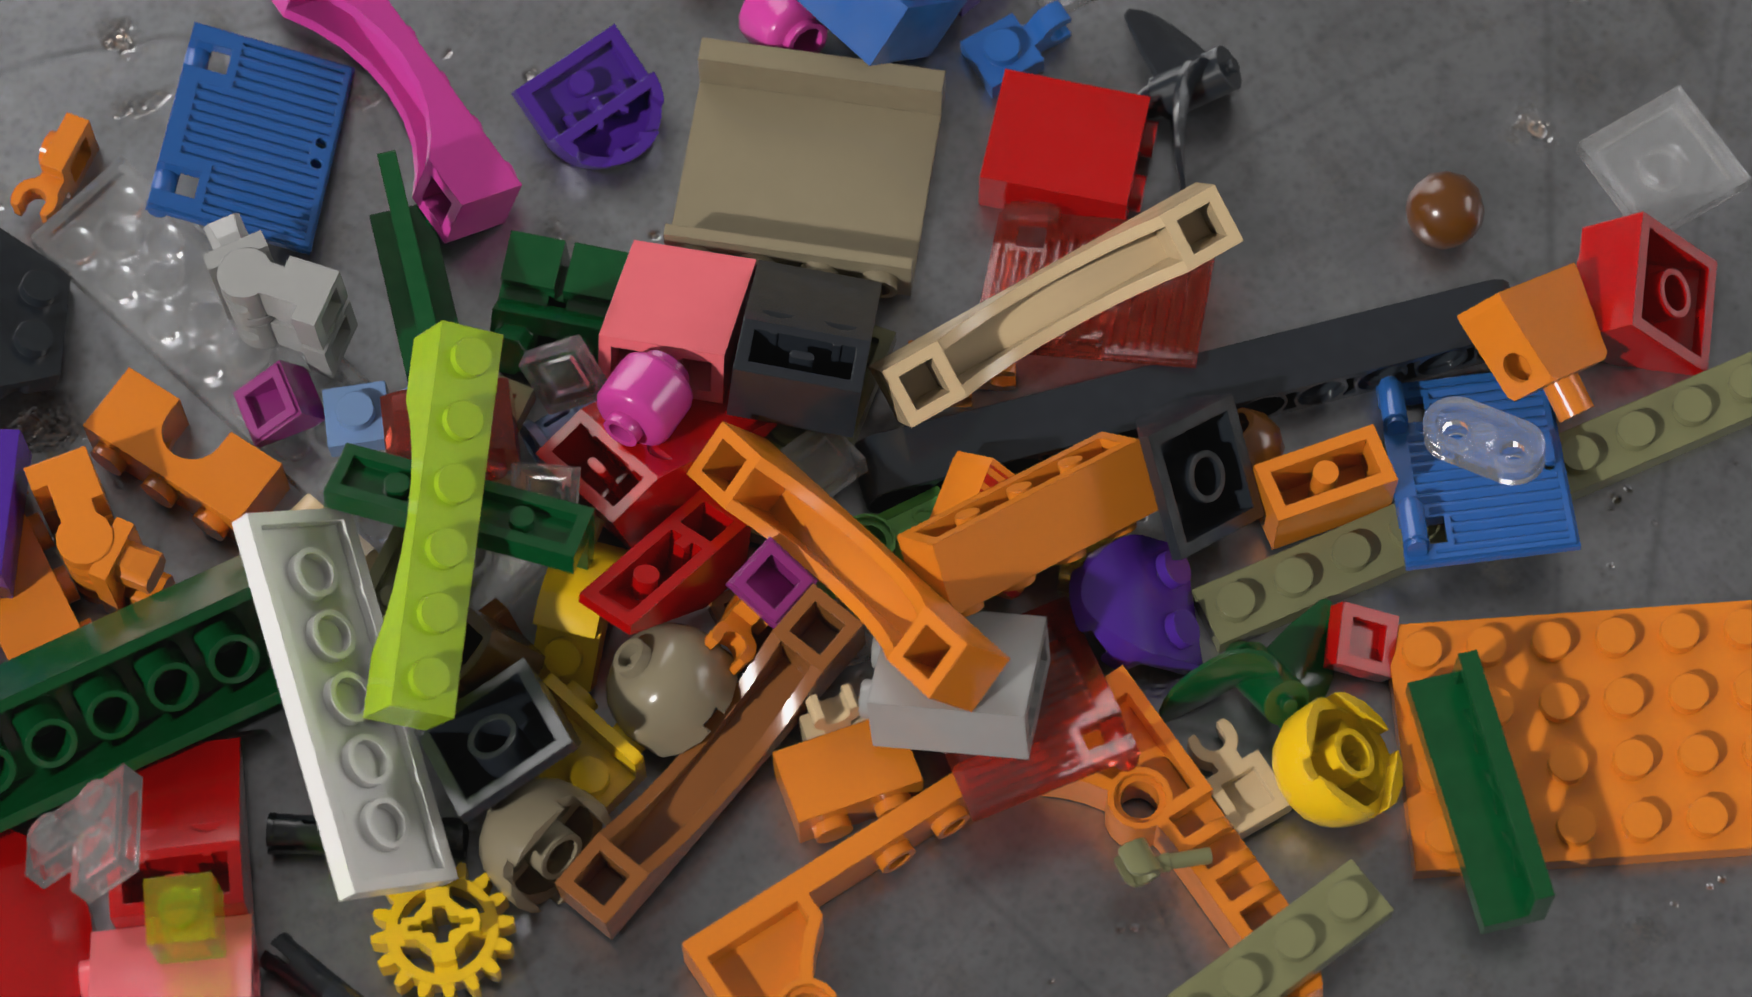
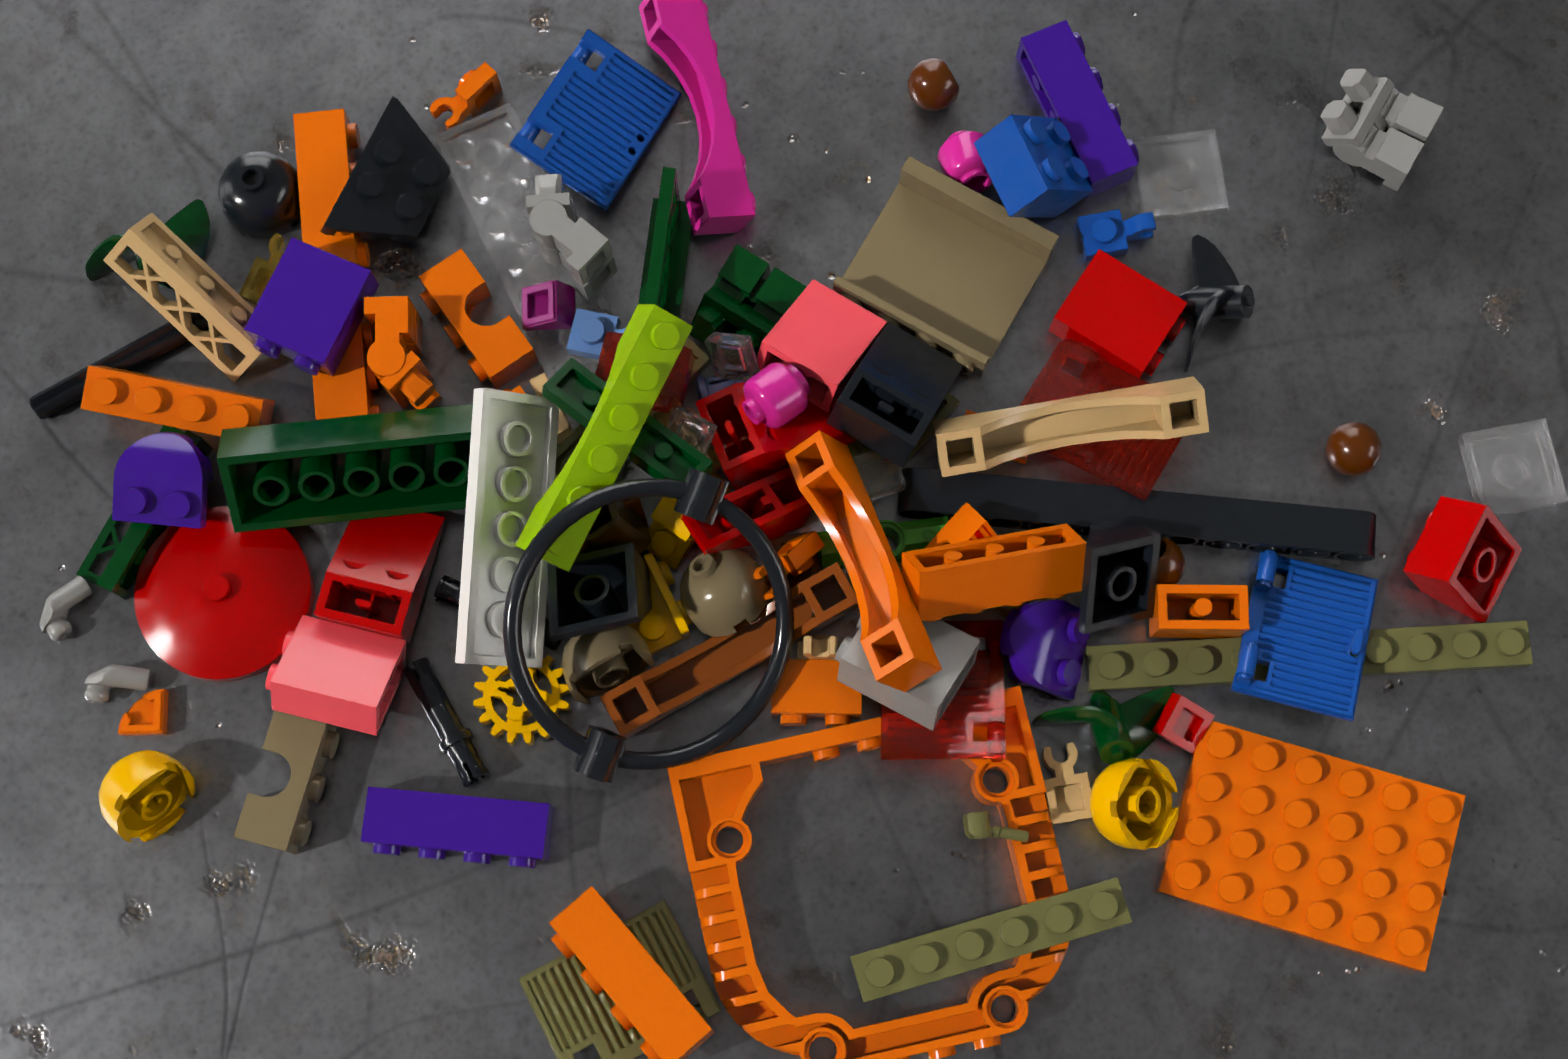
camera: 20 degrees right, 10 degrees up
clear plate [25,764,143,904] -> none
clear neon green brick [143,872,227,964] -> none
dark purple slope [511,23,664,170] -> none
magenta slope [725,536,818,629] -> none
dark green fence [1405,649,1556,935] -> none
clear plate [1423,396,1546,485] -> none
orange torso [1457,263,1607,423] -> none
none -> black piece [503,467,794,783]

